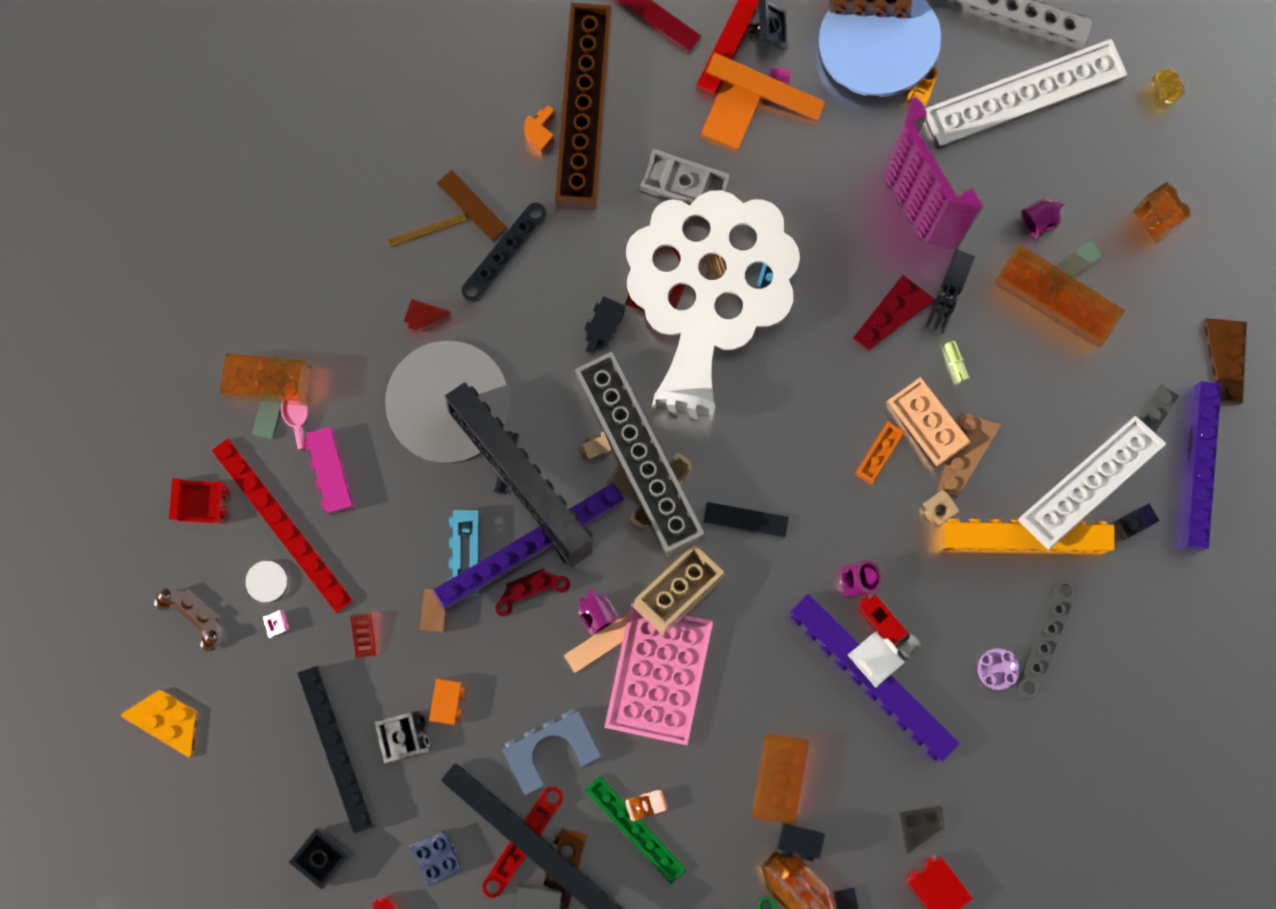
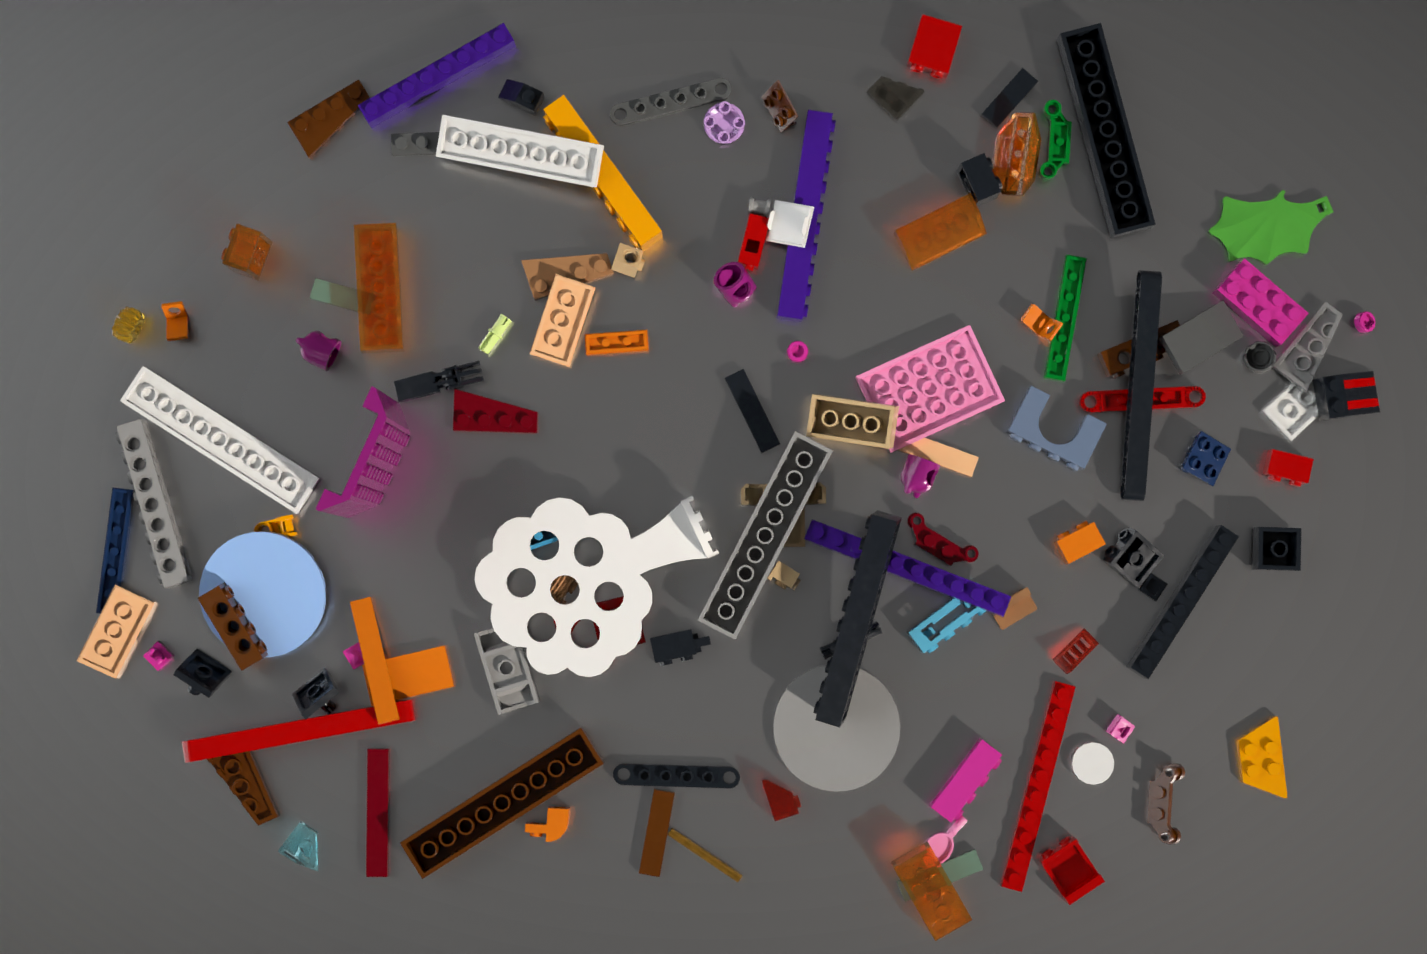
camera: 130 degrees left, 5 degrees up
none -> orange bracket [161,301,188,341]
none -> reddish brown hinge [761,80,799,133]
none -> dark pink tile [787,341,808,362]
none -> black tile [1138,573,1168,601]

